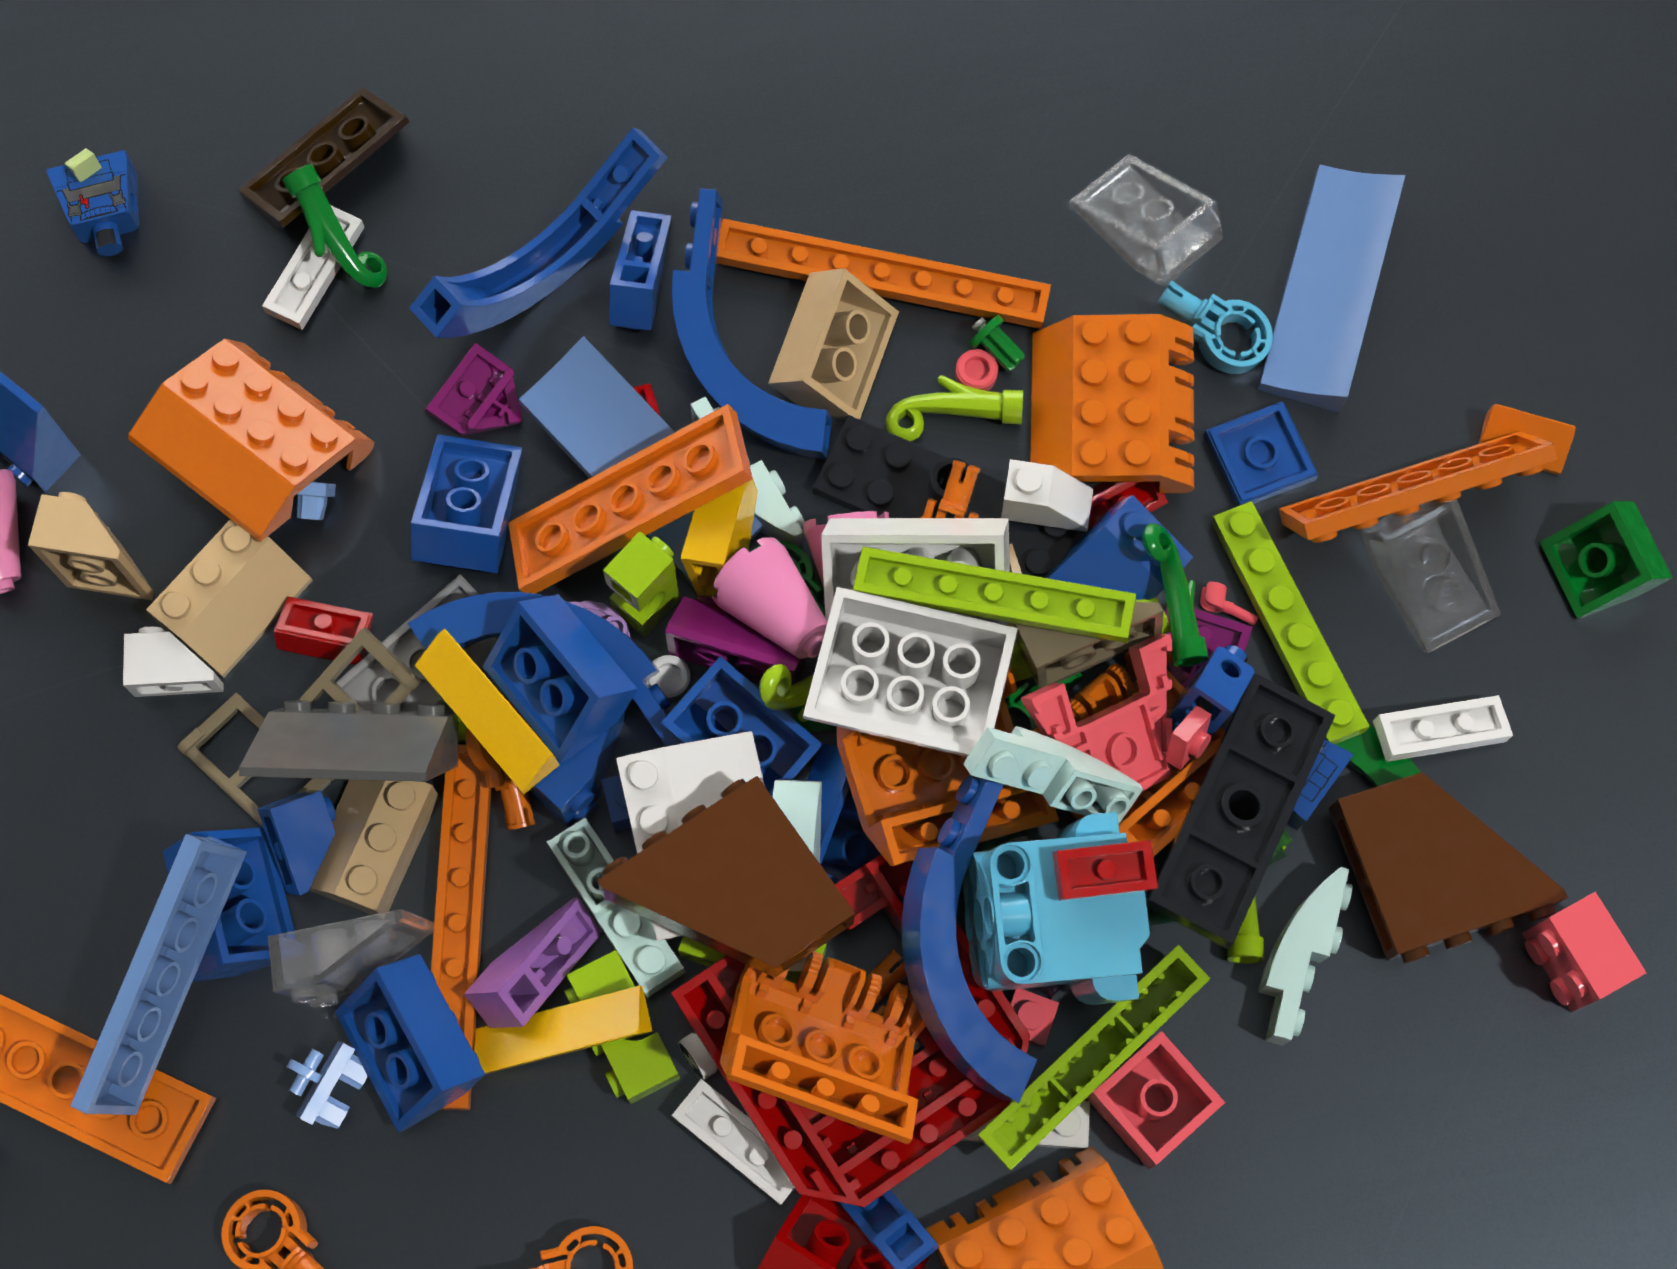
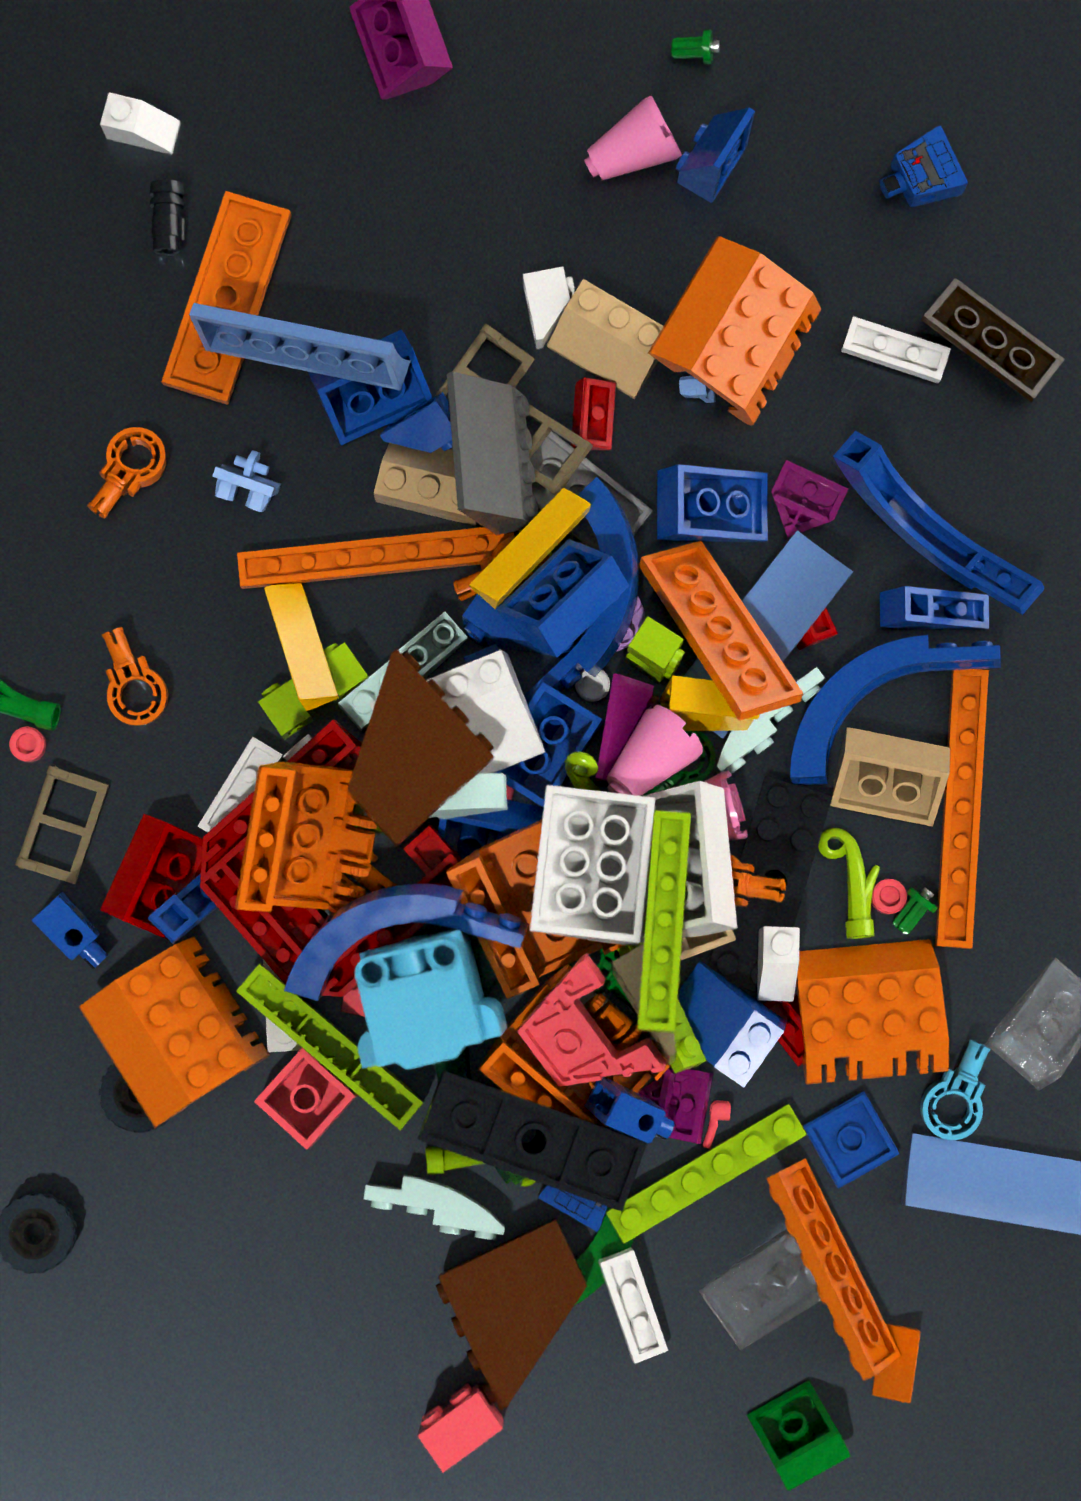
camera: 85 degrees right, 10 degrees up
tan slope [28,492,154,600] -> none
yellowish green piece [64,148,102,183] -> none
clear slope [268,909,435,1007] -> none
green plant [282,164,387,288] -> none
blue slope [335,954,486,1133] -> none
medium lavender slope [464,898,603,1028] -> none
light aqua slope [963,726,1143,824] -> none
red plate [1052,840,1158,901] -> none
green plant [1142,524,1209,667] -> none
coral plate [1165,705,1212,770] -> none

